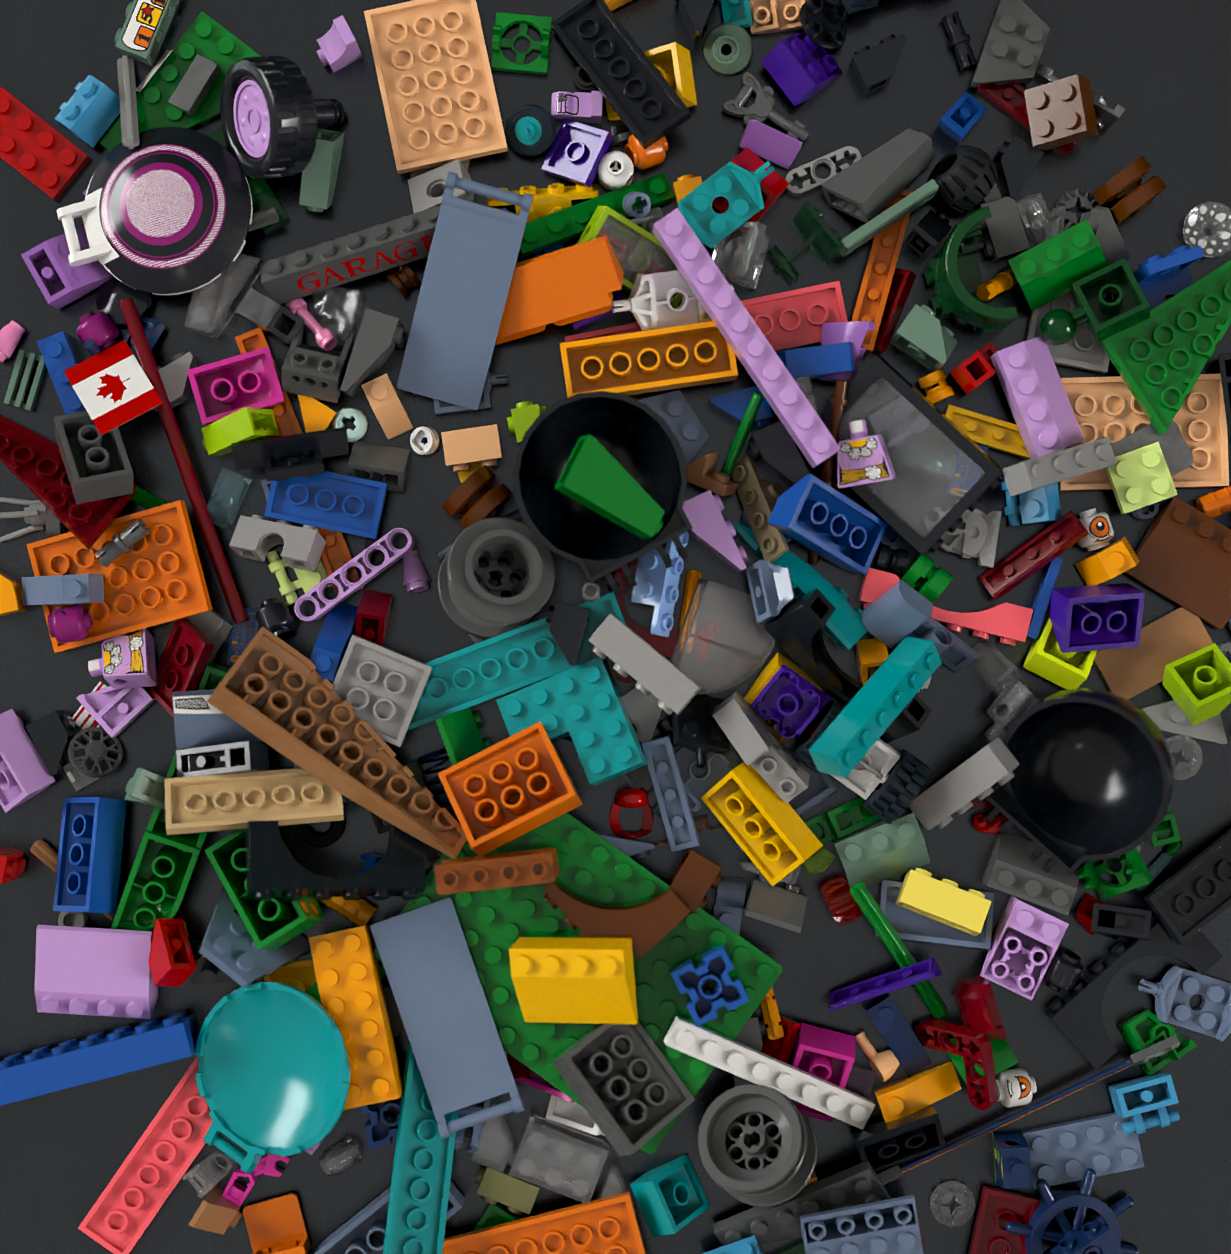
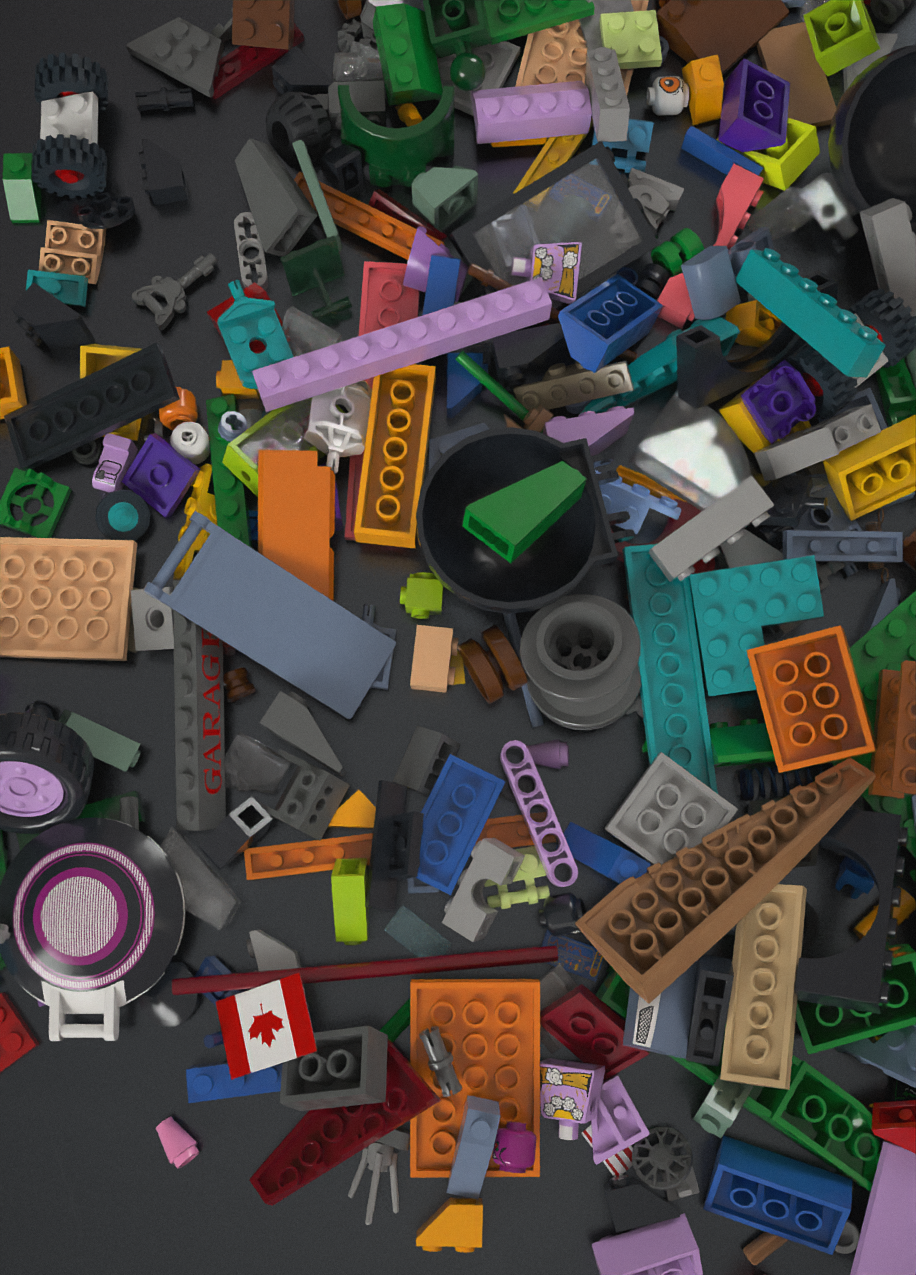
camera: 80 degrees left, 10 degrees down
sand green tile [3,349,46,412] -> none
medium lavender slope [21,226,114,310] -> none
magenta head [76,311,119,351] -> none
dark pink slope [187,346,285,426] -> none
bright pink bar [285,298,338,351] -> none
light aqua piece [332,407,368,442] -> none
dark red slope [355,589,392,647] -> none
light nougat slope [361,373,414,440] -> none
white tile [410,427,439,455] -> none
black slope [546,601,591,666] -> none
flat silver bar [582,583,603,602] -> none
red piece [609,788,654,839] -> none
sand green piece [703,23,753,75] -> none
medium lavender slope [738,119,803,170] -> none
sand blue slope [746,560,794,623] -> none
dark purple slope [761,31,843,106] -> none
light orange wheel [918,369,955,404] -> none
blue slope [938,91,987,144] -> none
red brick [950,342,998,395] -> none
dark red tile [979,510,1089,601] -> none

